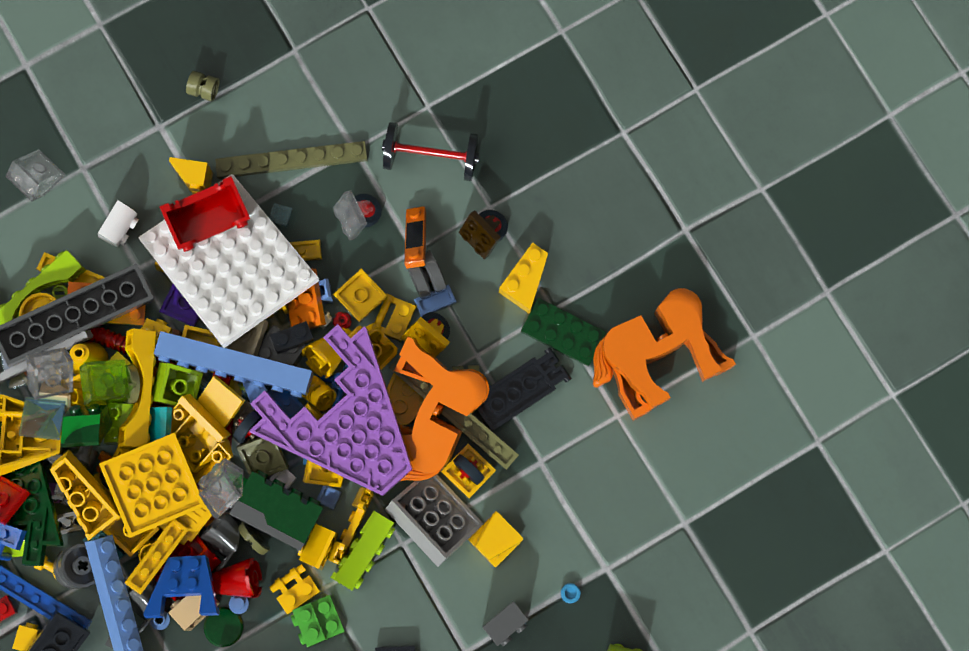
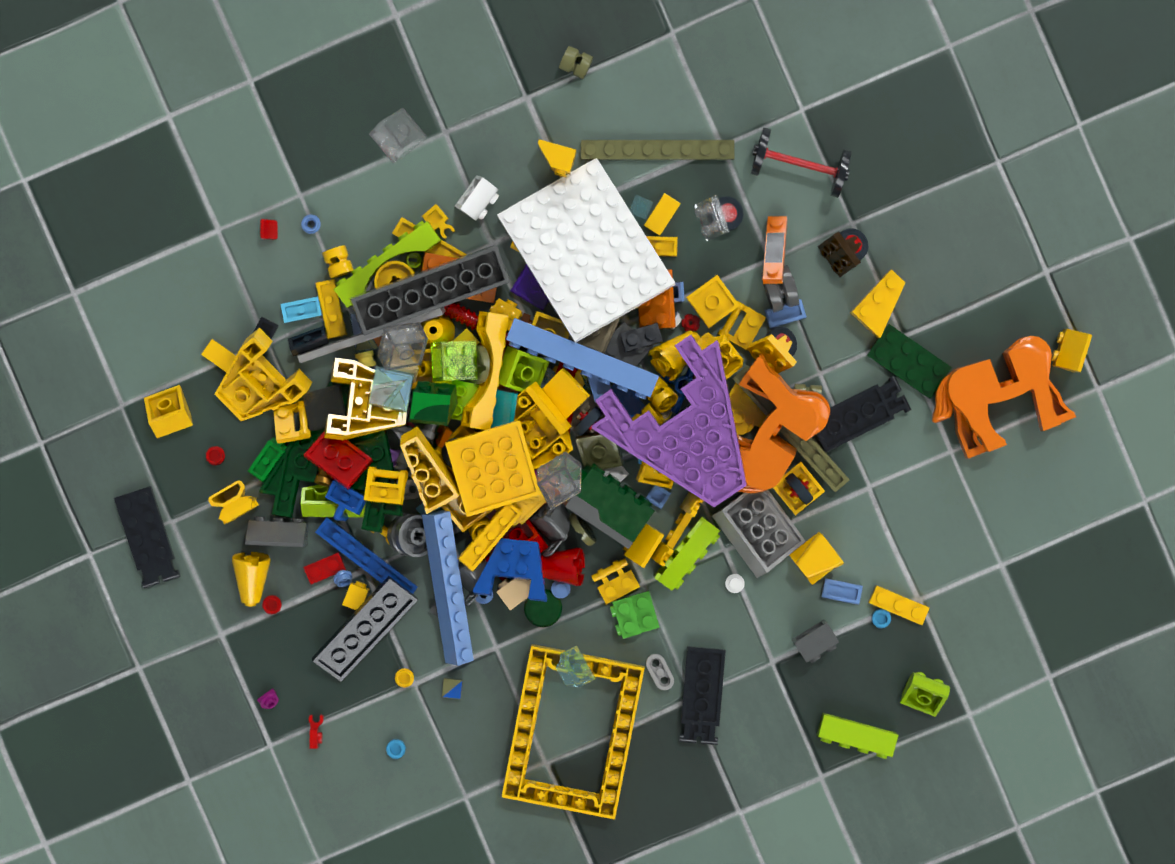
camera: 10 degrees right, 10 degrees up
red windscreen [160,176,250,252] -> none
none -> medium blue plate [333,570,353,587]
none -> light yellow wheel [355,350,376,367]
none -> yellow plate [364,466,408,505]
none -> yellow plate [422,204,455,239]
none -> yellow tile [644,193,681,236]
none -> white plate [725,574,745,593]
none -> medium blue tile [821,578,863,605]
none -> yellow plate [869,585,930,625]
none -> yellow slope [1051,329,1092,373]

